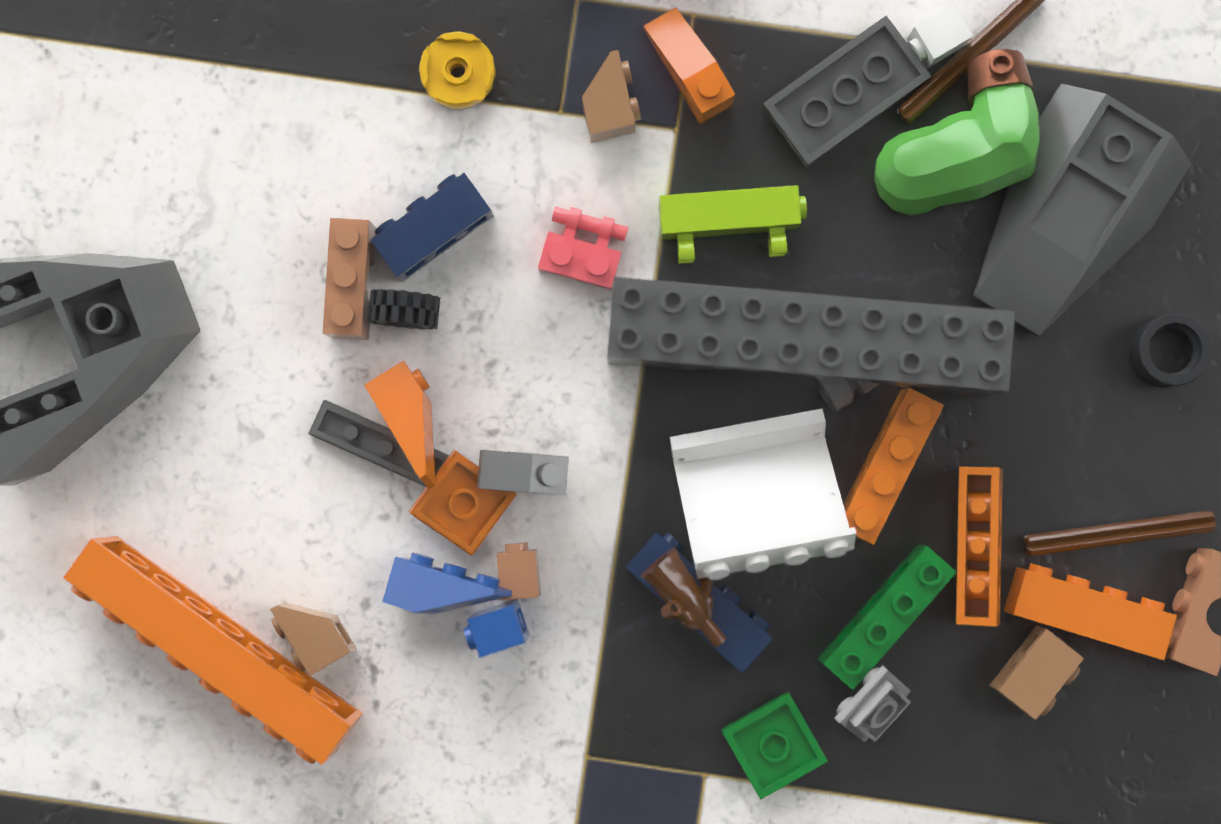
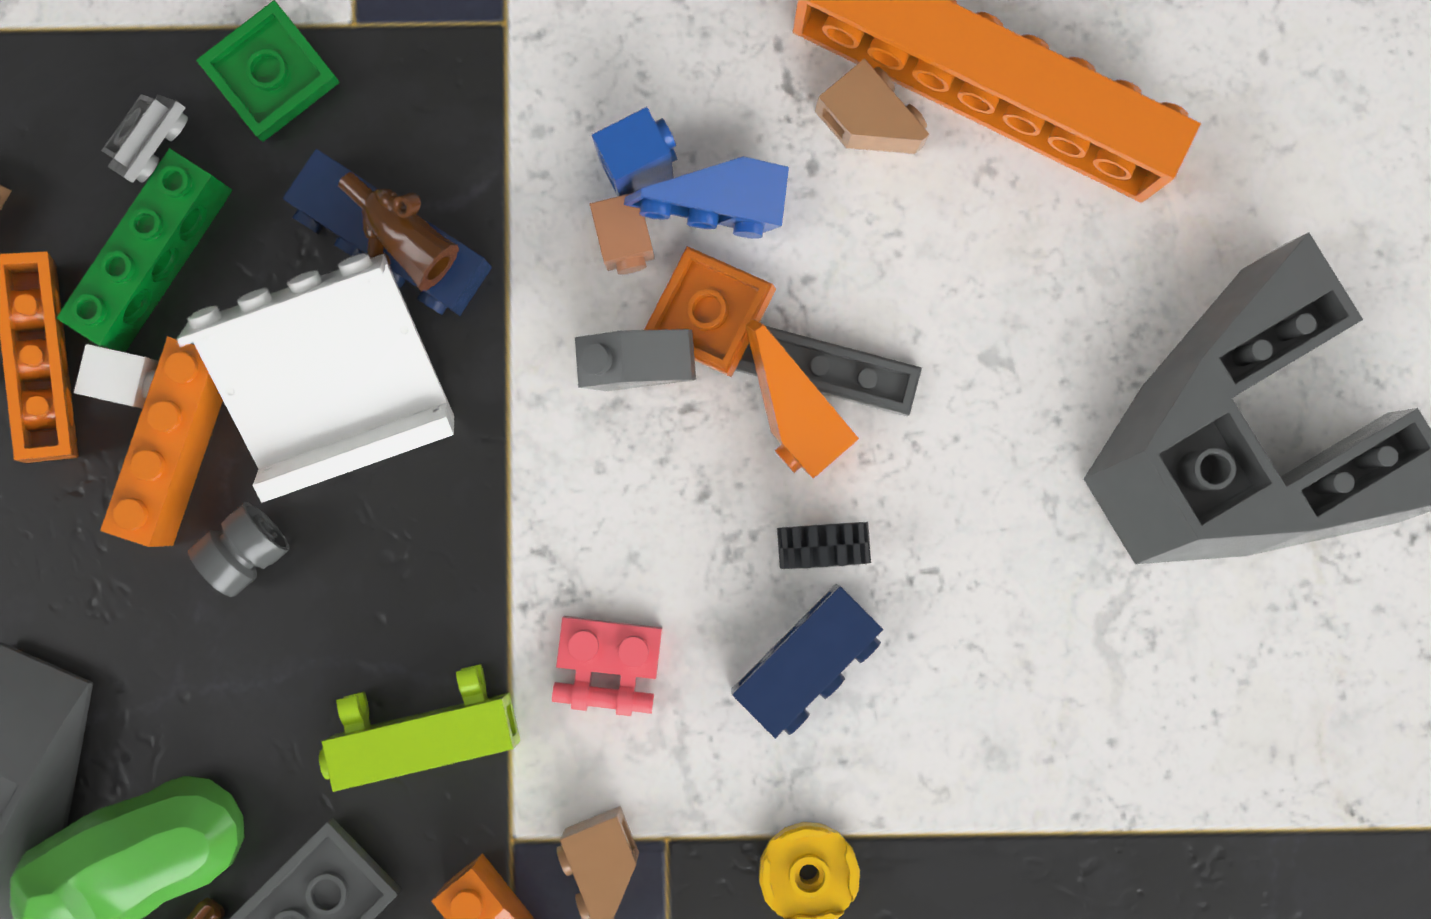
camera: 165 degrees right, 0 degrees up
nougat arch [323,218,376,340] -> none
dark grey arch [607,277,1015,397] -> none
none -> white brick [74,344,159,408]

